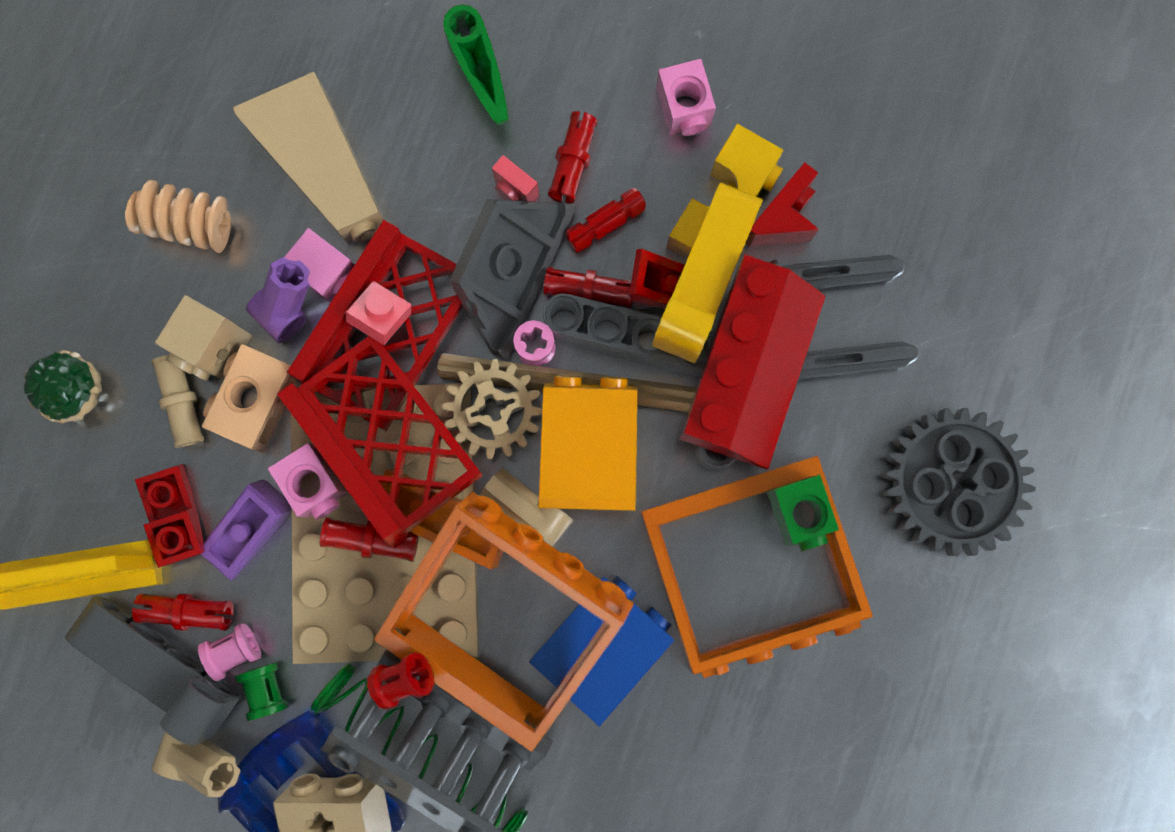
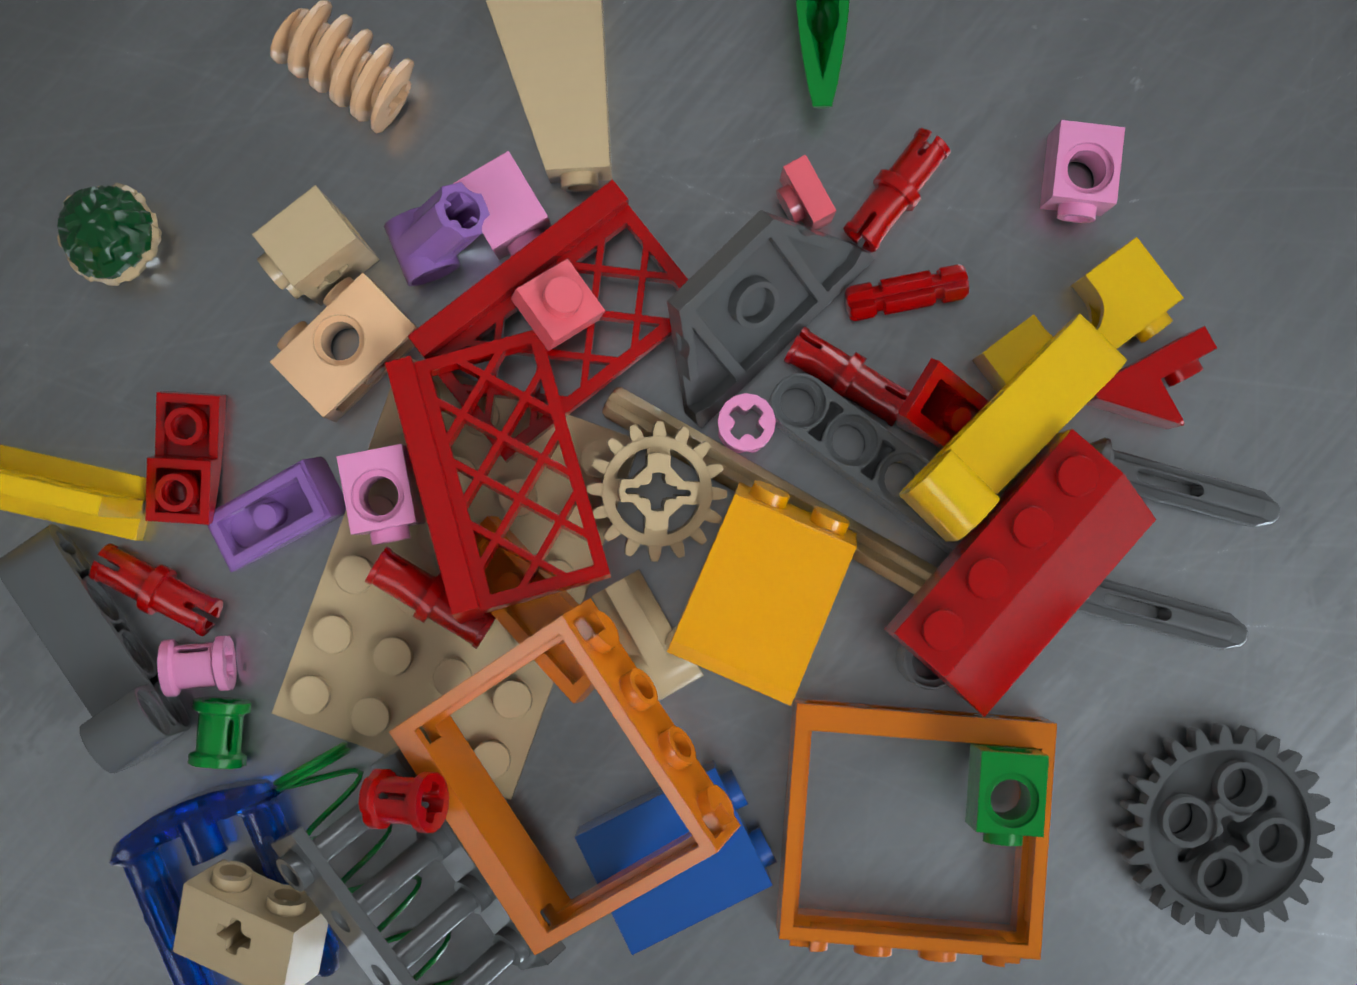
camera: 25 degrees right, 5 degrees up
tan pin [151,355,205,448] -> none
tan piece [151,732,241,797] -> none

